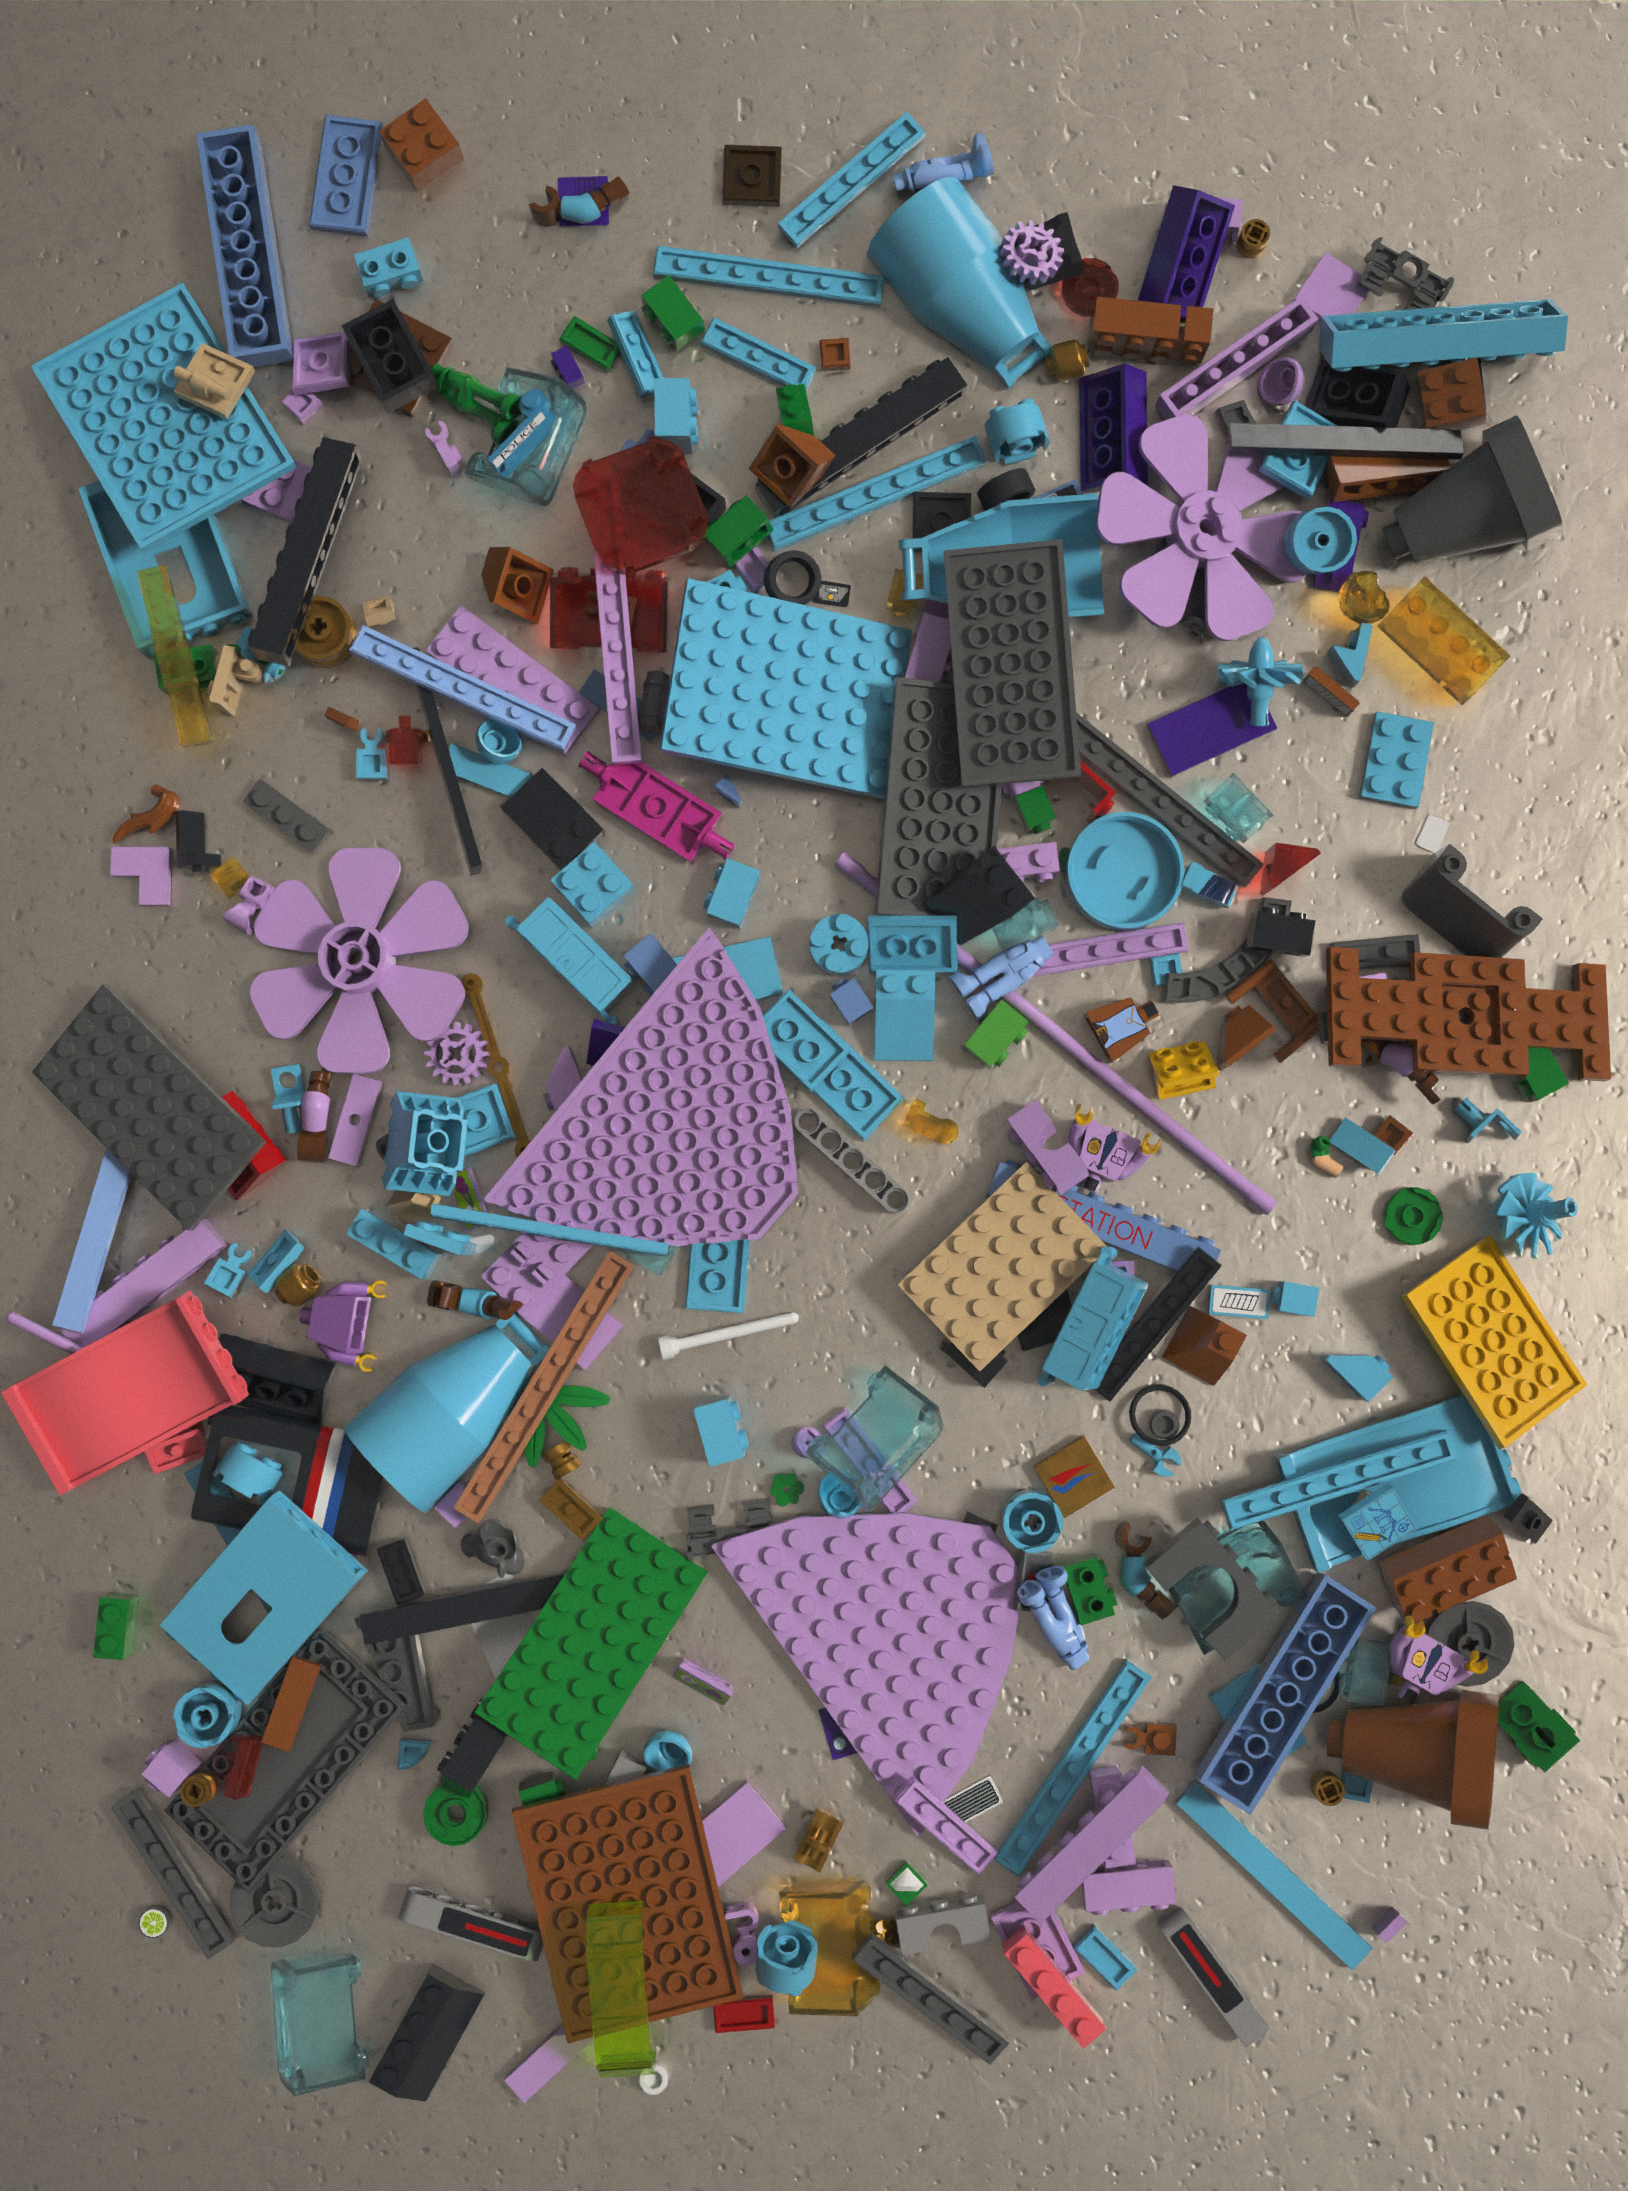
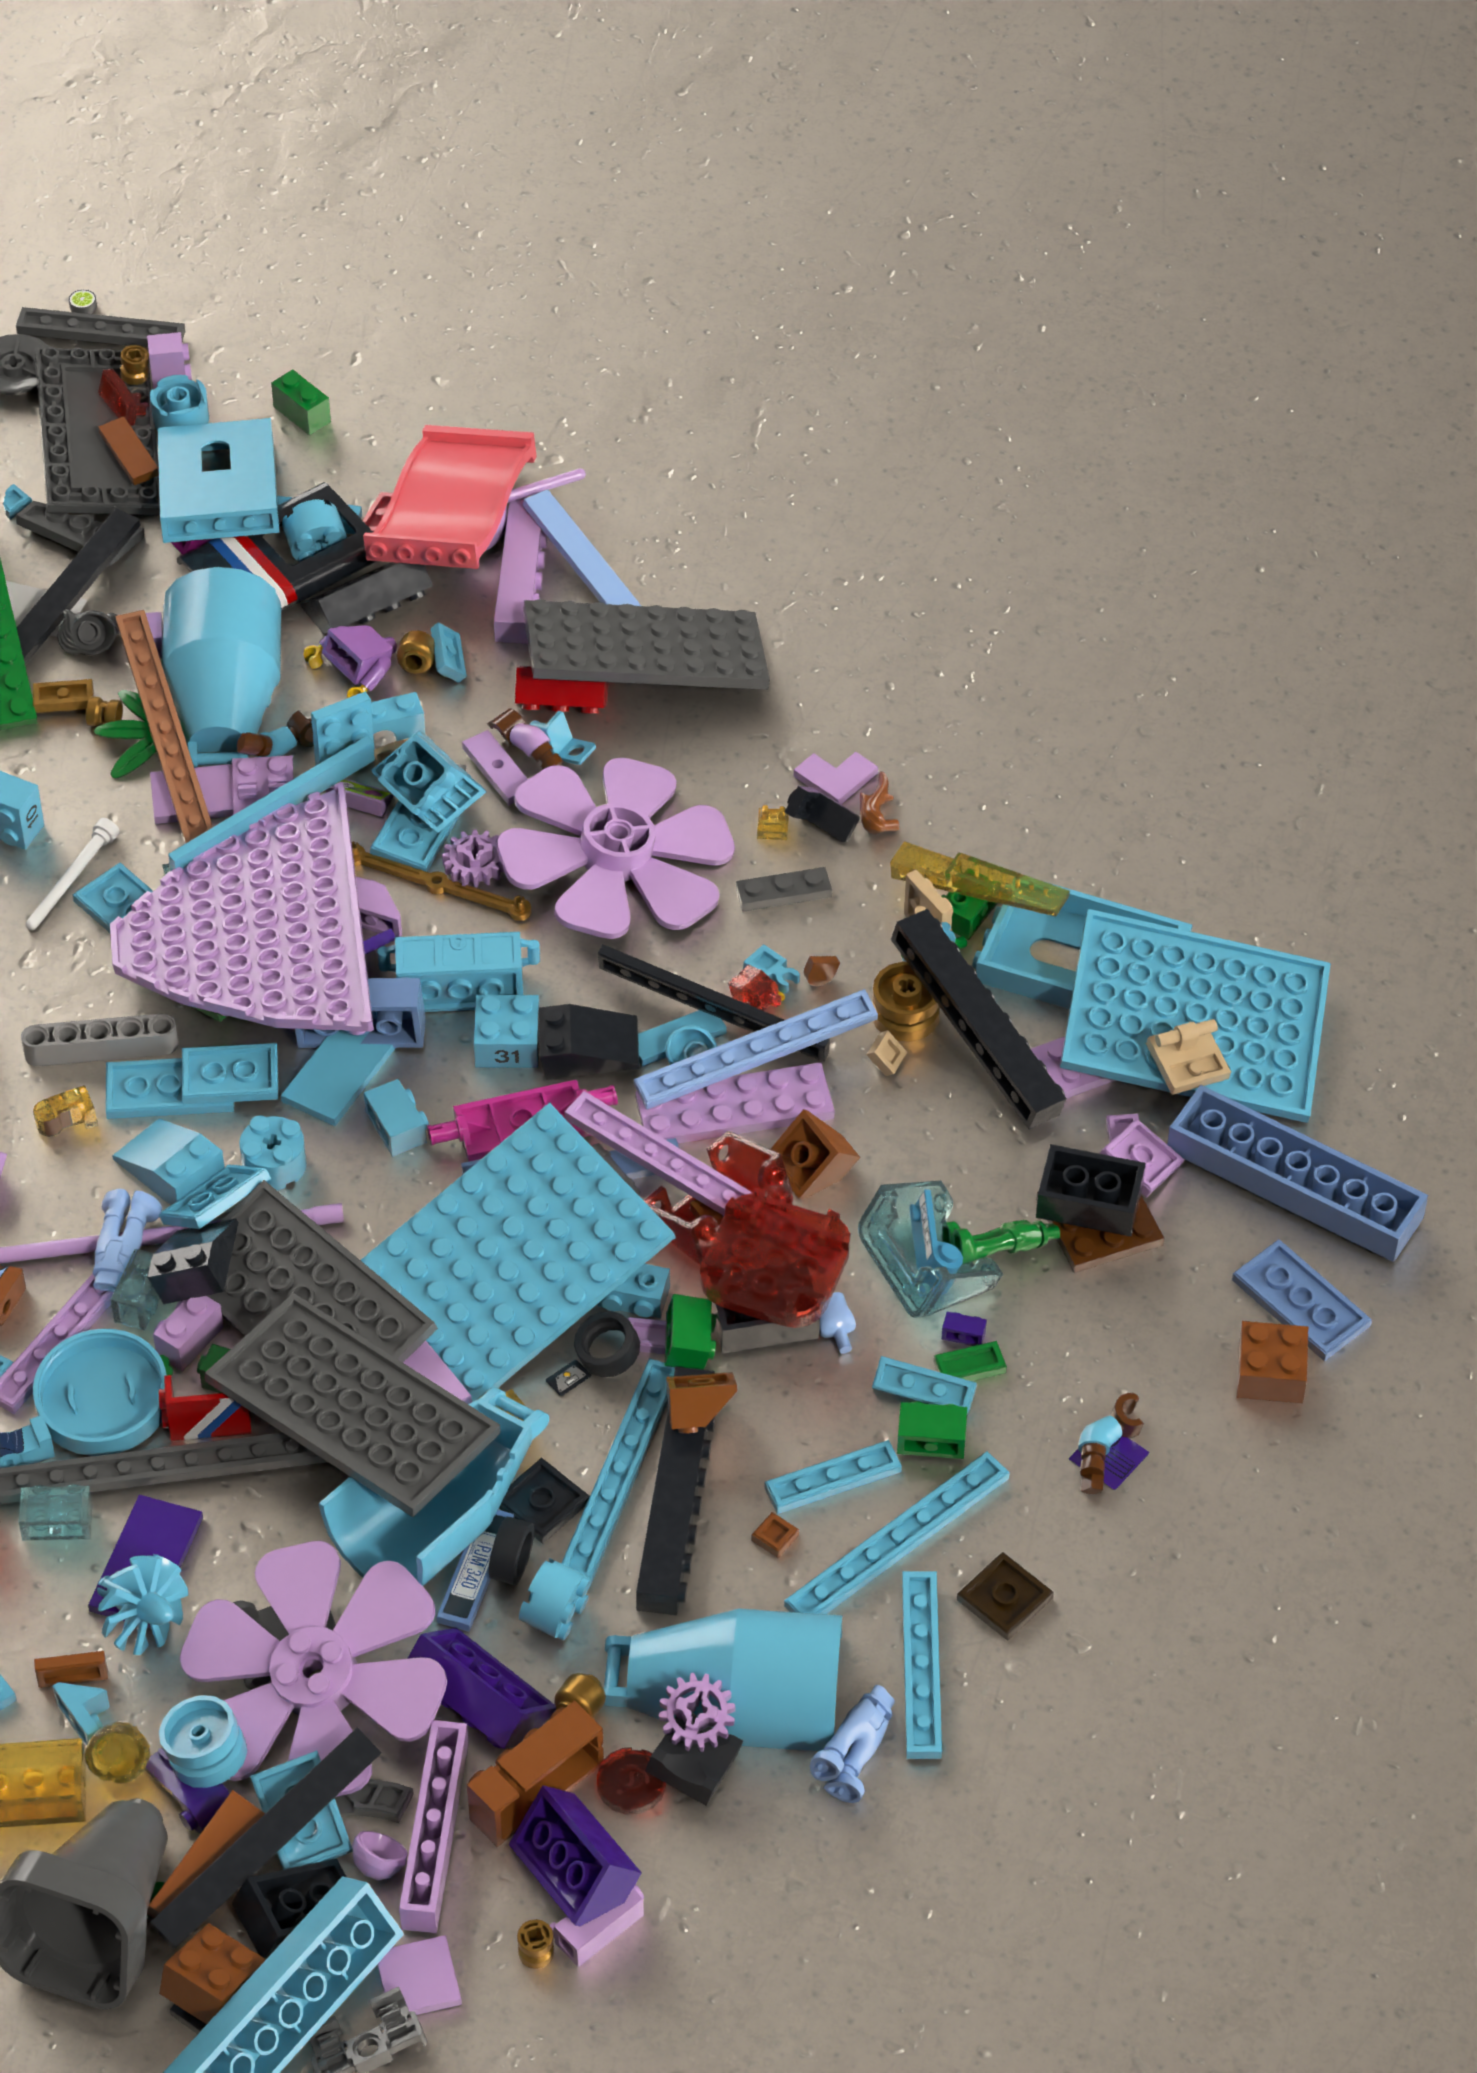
camera: 130 degrees right, 35 degrees down
medium azure plate [204,1242,252,1299] -> none
lavender leg [223,876,274,936] -> none
medium azure brick [354,237,424,298] -> none
black plate [376,1538,426,1605] -> none
lavender plate [425,421,462,477] -> none
medium azure brick [654,378,698,455] -> none
green brick [776,384,814,436] -> none
medium blue brick [829,978,874,1026] -> none
bright green brick [962,1000,1029,1069] -> none

